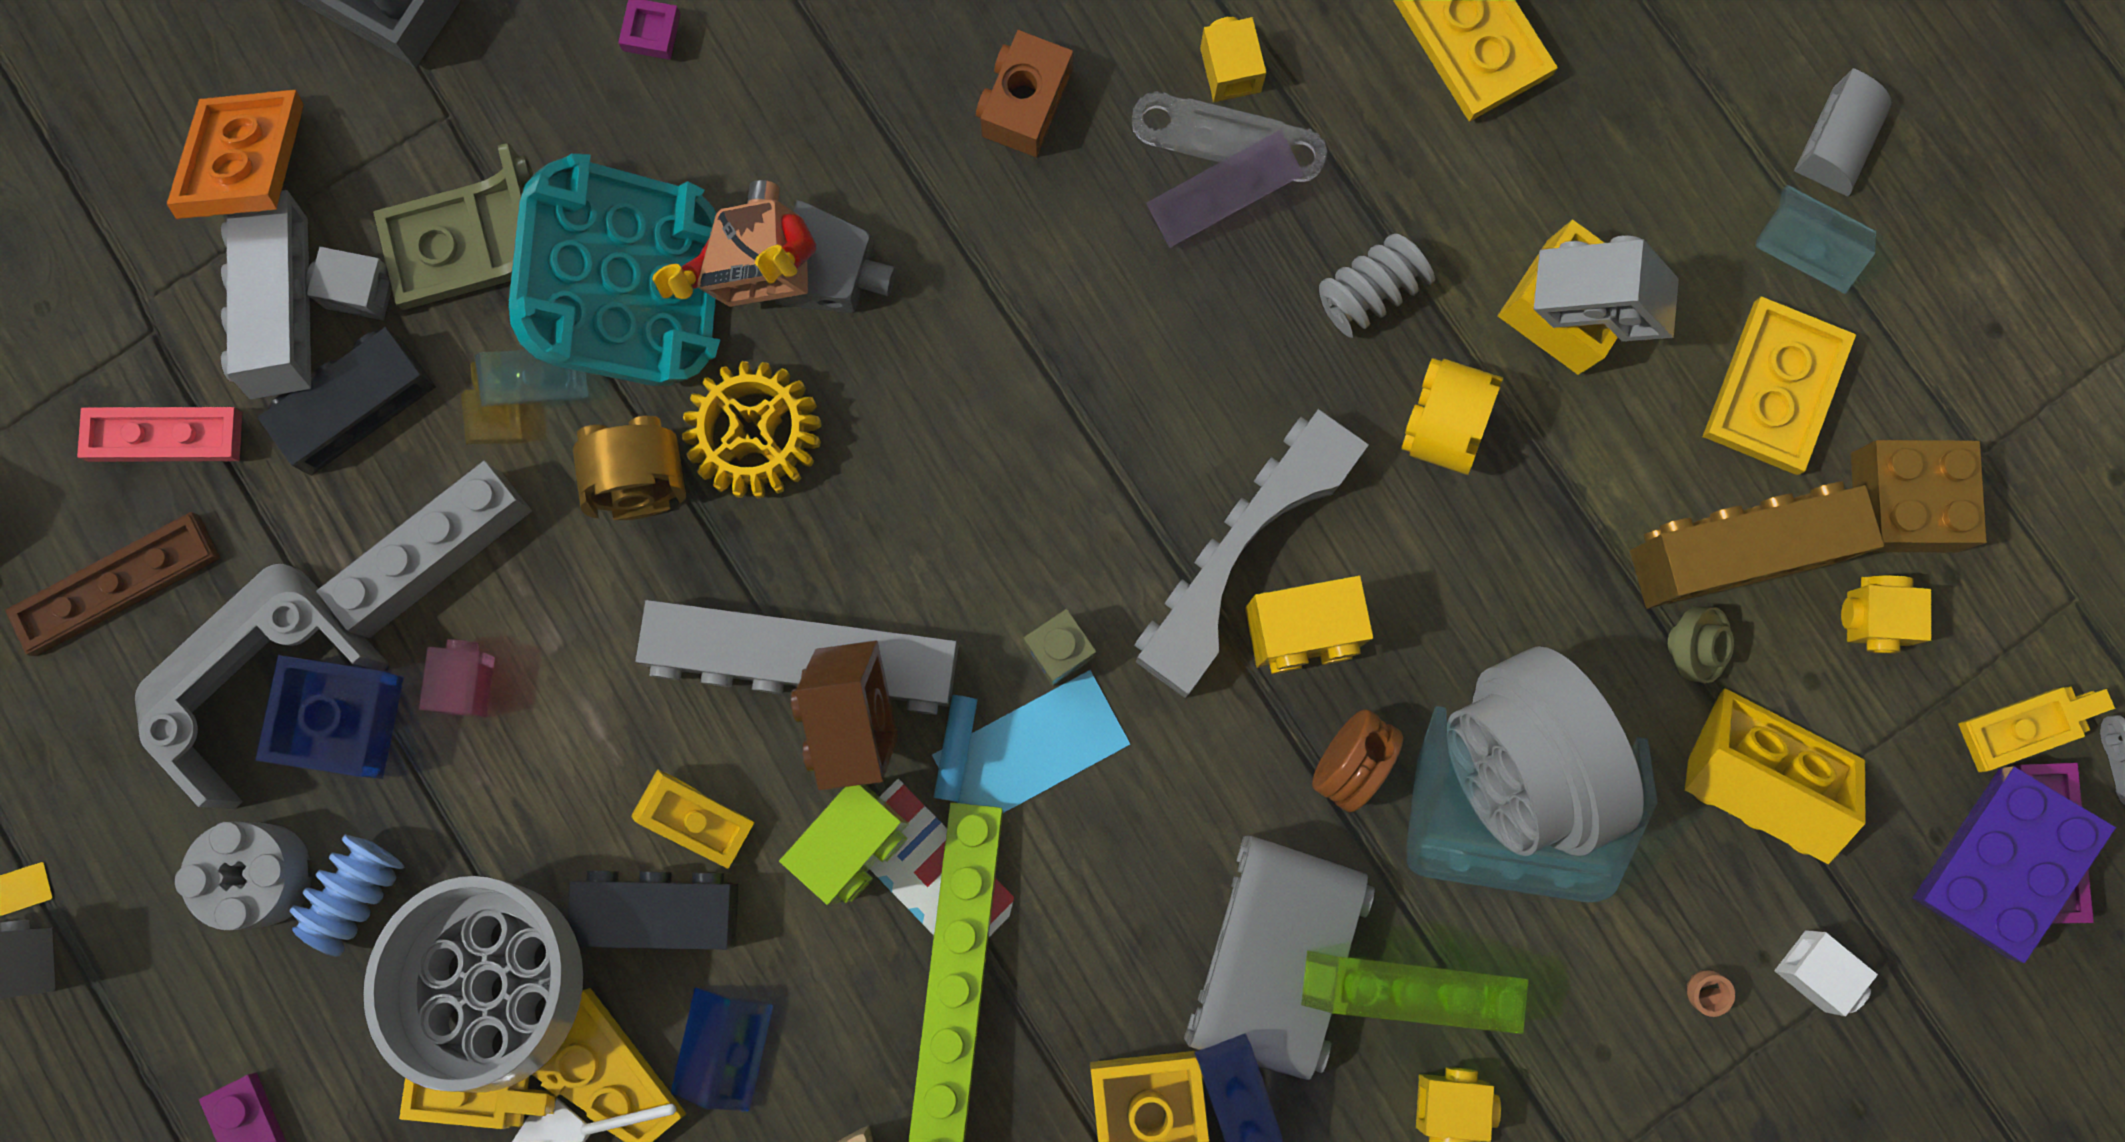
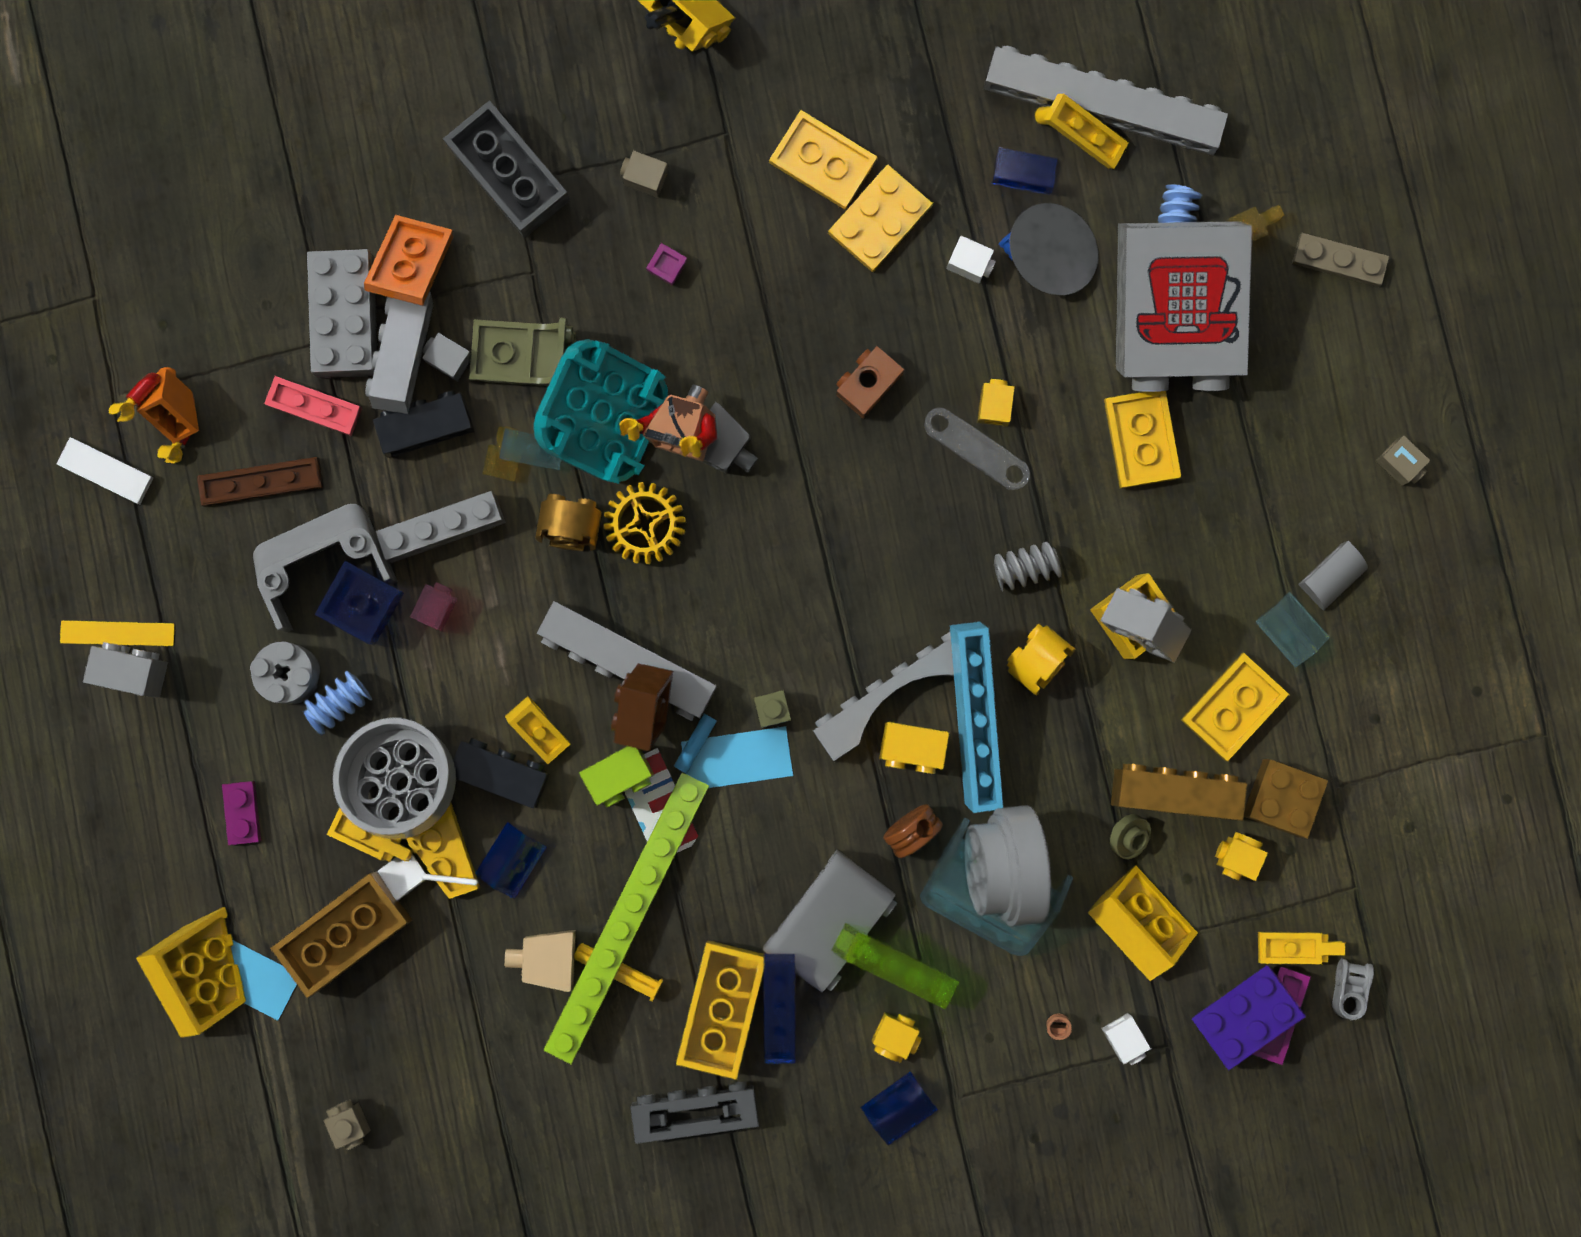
camera: 20 degrees right, 5 degrees up
clear purple plate [1146,129,1304,248] -> none
none -> light grey brick [307,249,377,378]
none -> medium azure brick [950,622,1003,813]

